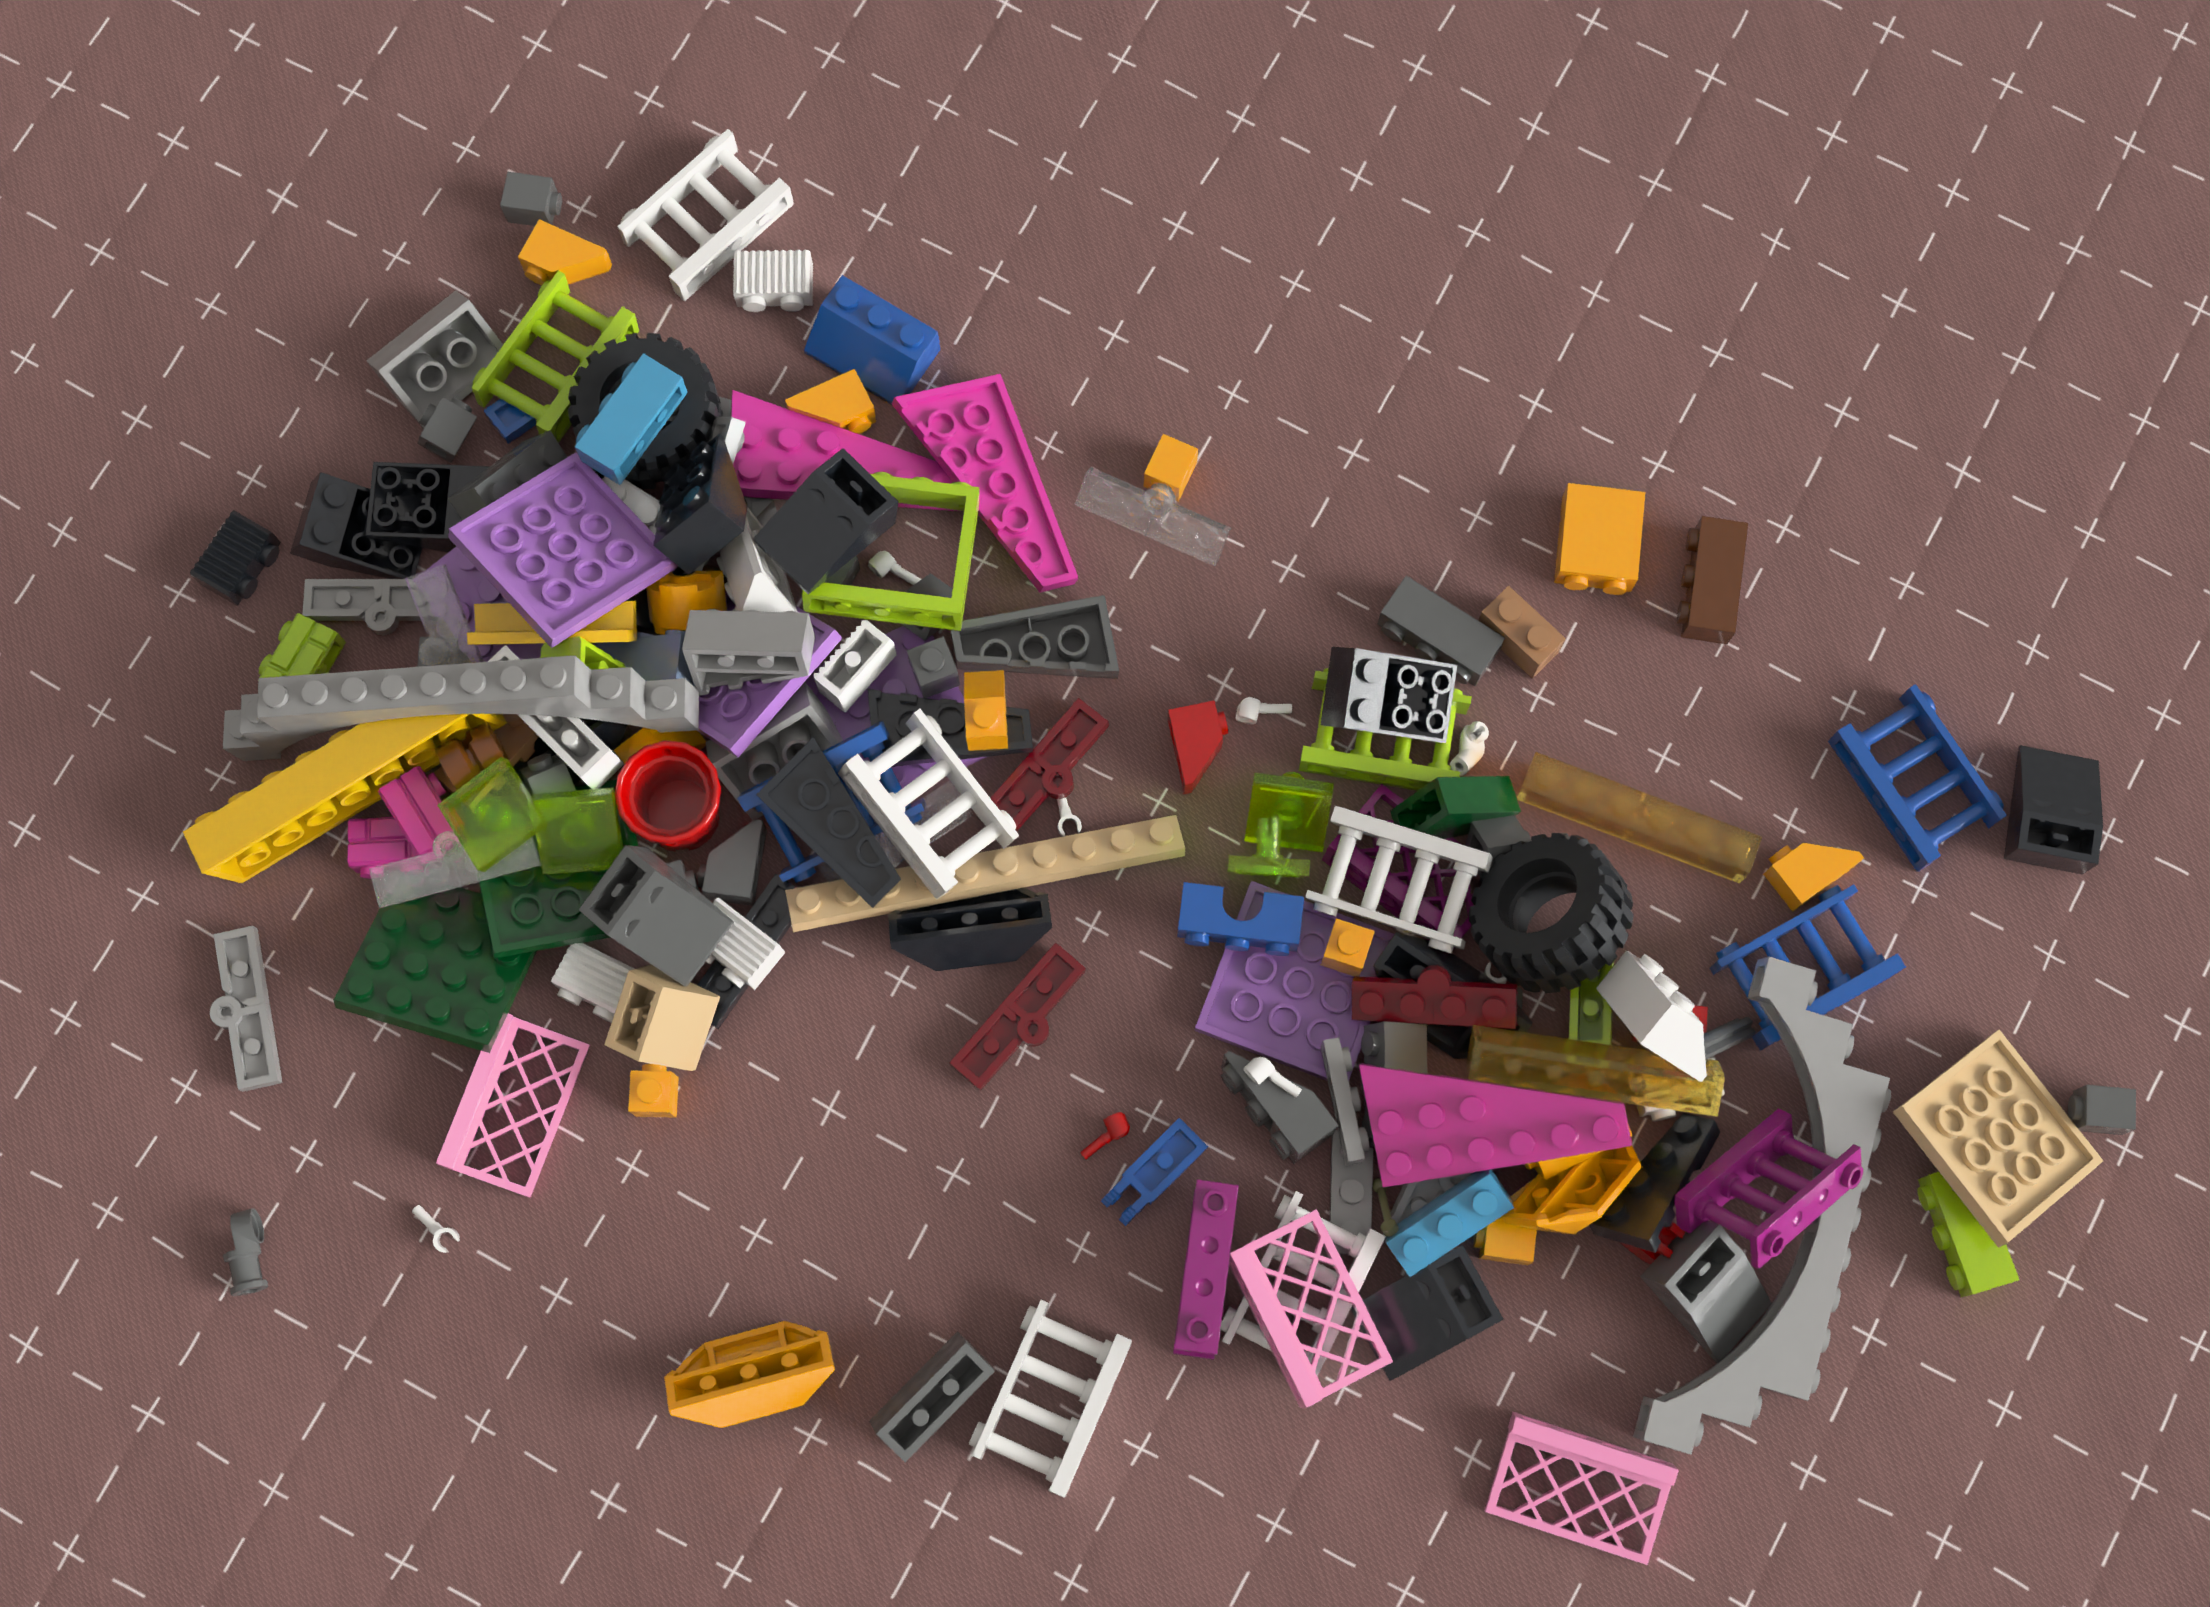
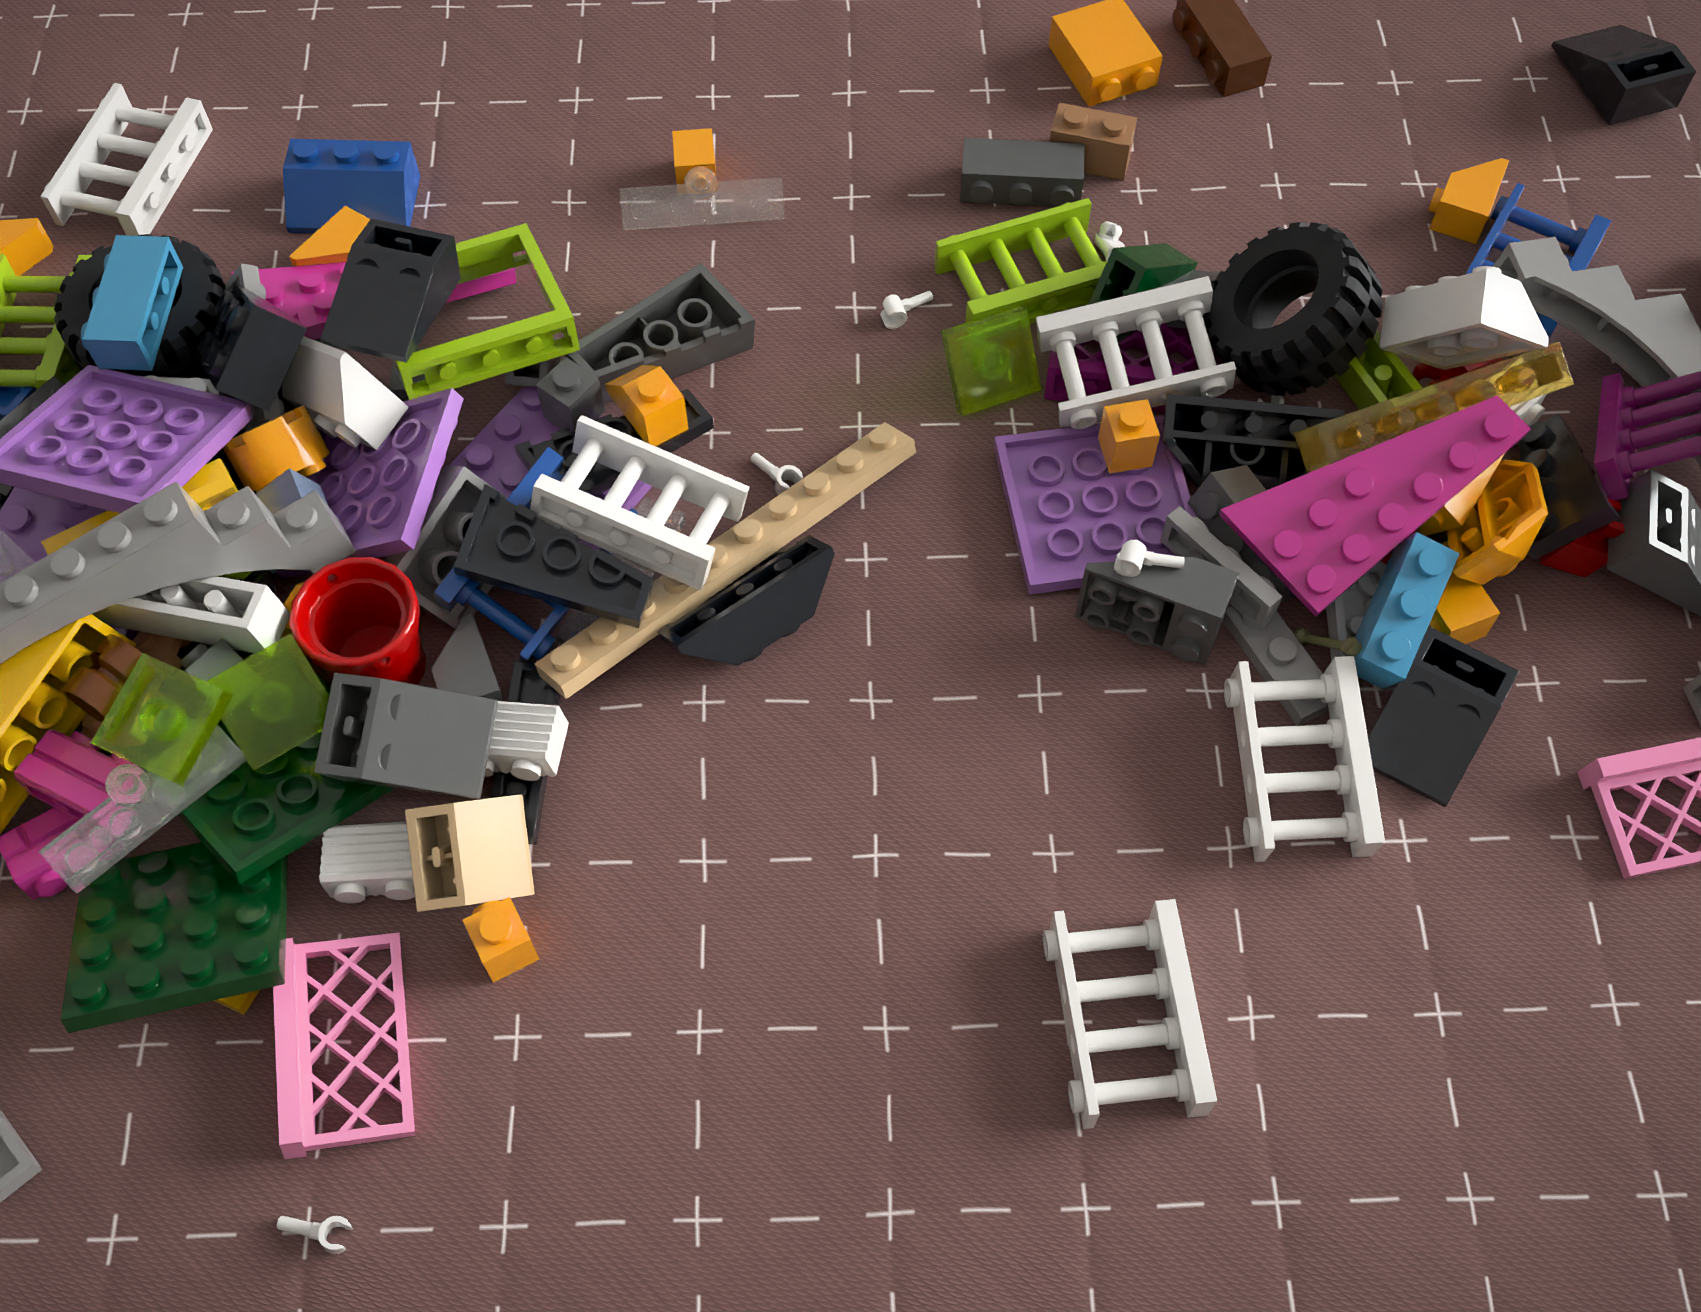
camera: 30 degrees left, 15 degrees down
light orange wedge [664,1321,835,1428] -> none
light grey wedge [682,609,815,696] -> none
white brick [733,249,813,312] -> none
white brick [814,620,897,713] -> none
dark grey brick [869,1331,995,1462] -> none
dark pink wing [892,374,1079,593] -> none
dark red hinge [949,942,1086,1091] -> none
dark red hinge [976,698,1109,832] -> none
red hand [1080,1112,1130,1160] -> none
blue hinge [1101,1118,1208,1226] -> none
red slope [1167,700,1228,794] -> none
magenta fence [1173,1180,1239,1360] -> none
blue arch [1177,882,1304,956] -> none
clear neon green tile [1226,818,1310,878] -> none
bright pink fence [1229,1209,1393,1408] -> none
black slope [1320,647,1457,743] -> none
dark red hinge [1352,965,1517,1029] -> none
clear yellow brick [1516,752,1762,884] -> none
blue fence [1828,684,2007,872] -> none

